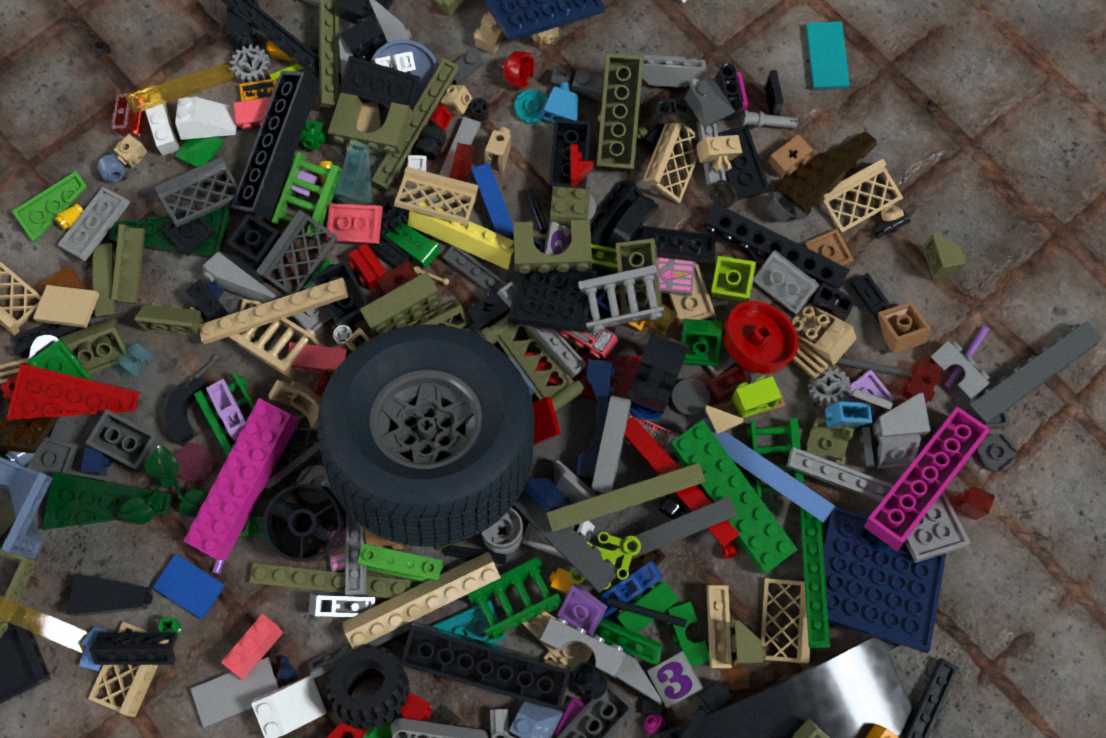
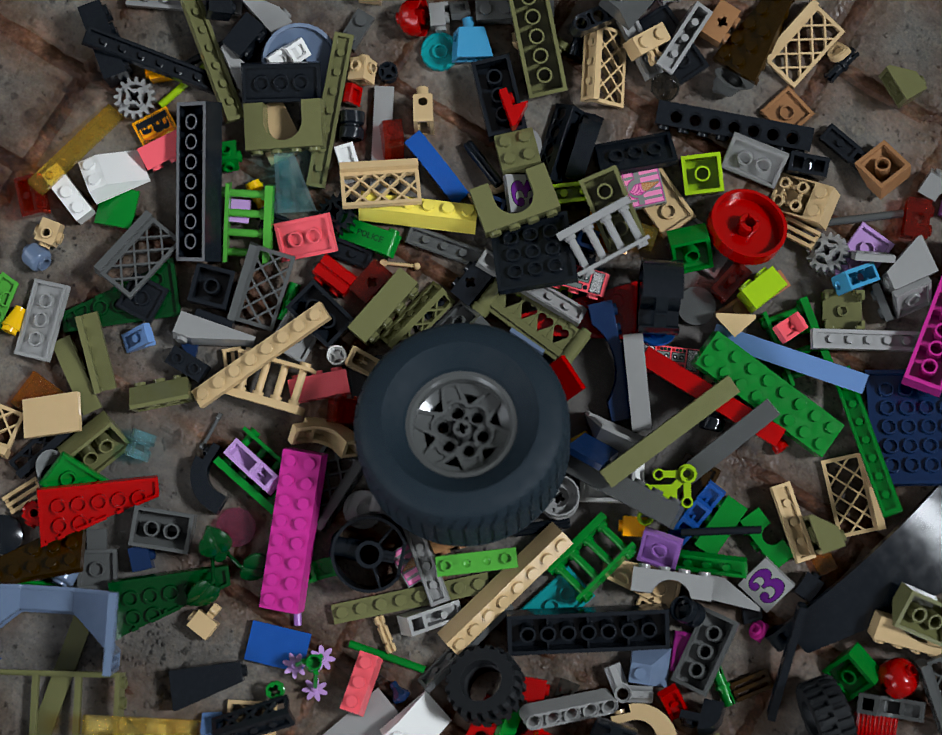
camera: 15 degrees left, 10 degrees up
none -> medium blue slope [121,322,156,353]
none -> tan brick [187,603,222,640]
none -> lavender plant [283,645,336,702]
none -> green bar [348,640,426,673]
none -> tan axle [374,615,397,654]
none -> light grey brick [429,1,450,33]
none -> light grey slope [656,1,713,75]
none -> coral bracket [772,311,808,344]

